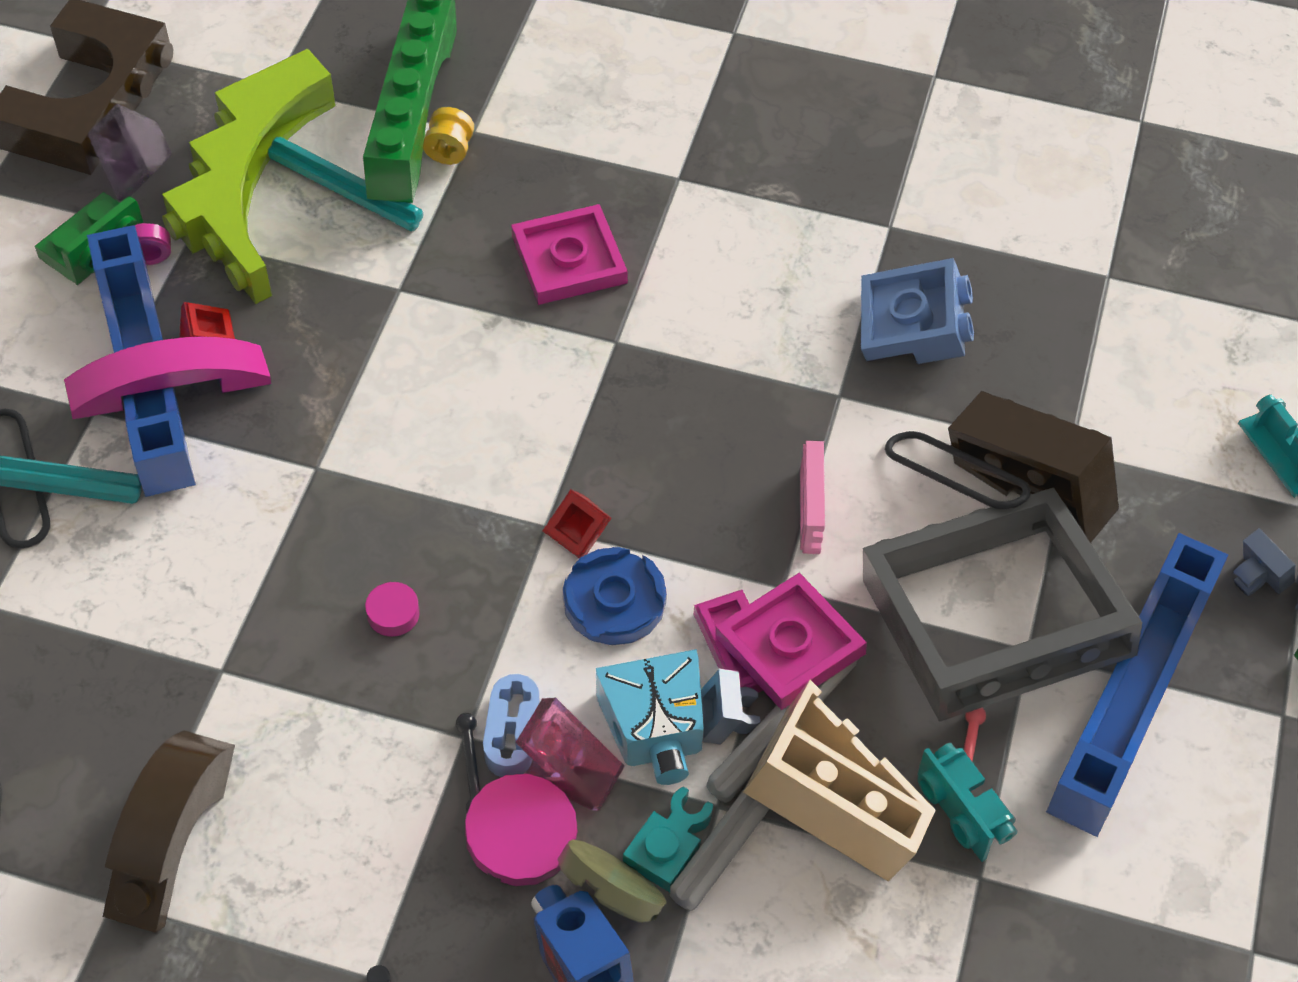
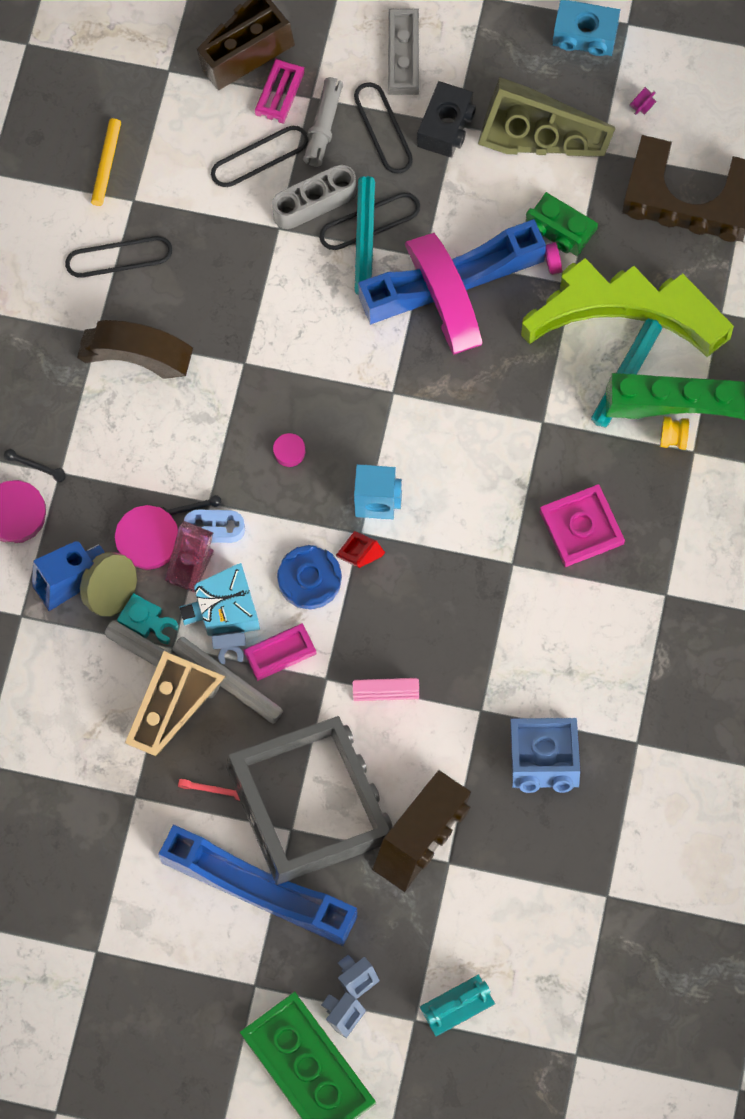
camera: 90 degrees right, 15 degrees up
clear purple slope [88,104,172,201] -> none
red slope [179,302,235,339] -> none
dark pink tile [715,572,867,710] -> none
black piece [885,431,1031,509] -> none
teal hinge [917,743,1018,862] -> none
none -> dark azure brick [354,464,402,520]

